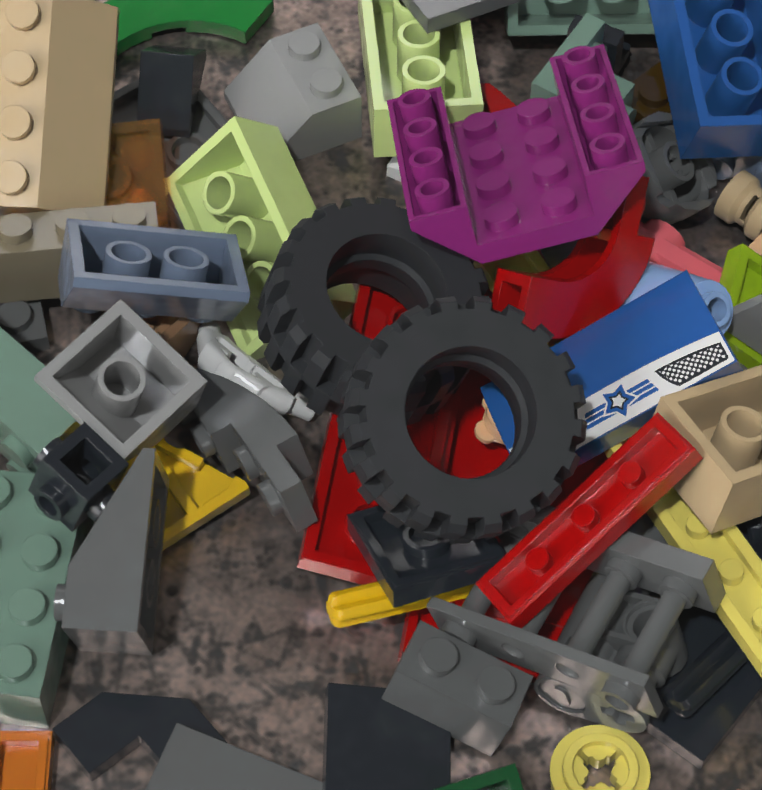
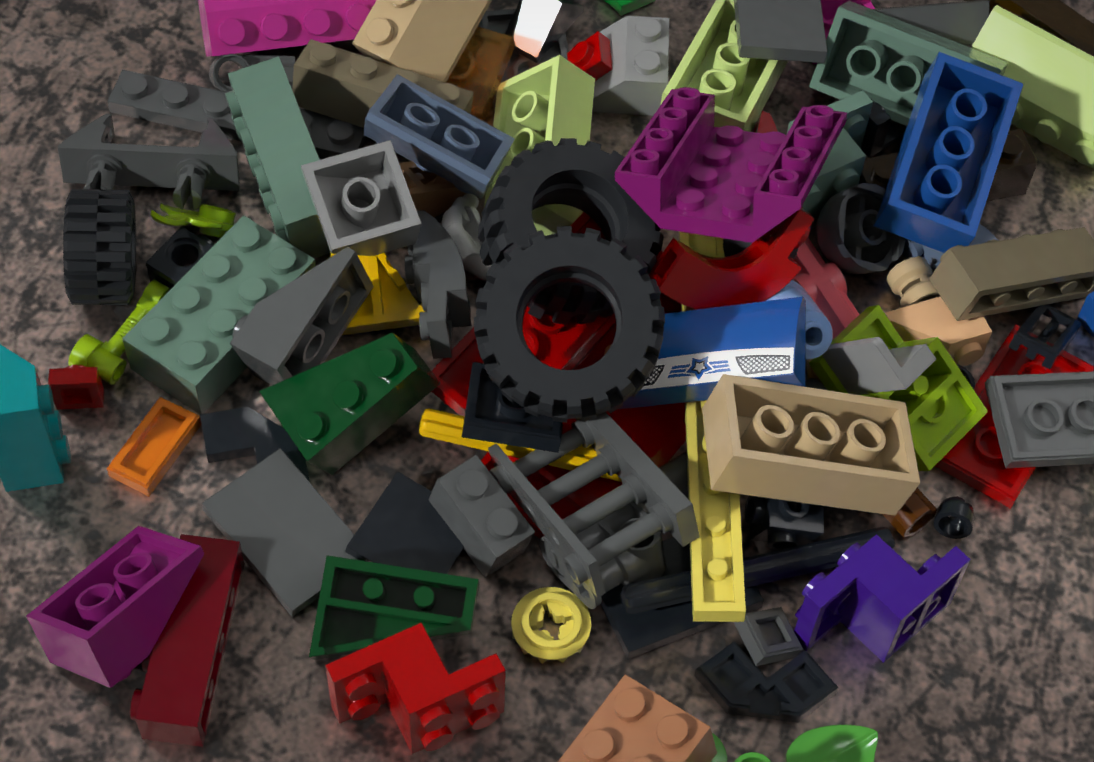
camera: 25 degrees right, 0 degrees up
black brick [28,422,129,532] -> none
red tile [475,412,703,629] -> none
none -> dark green wedge [259,333,441,475]
none -> red plate [567,31,612,81]

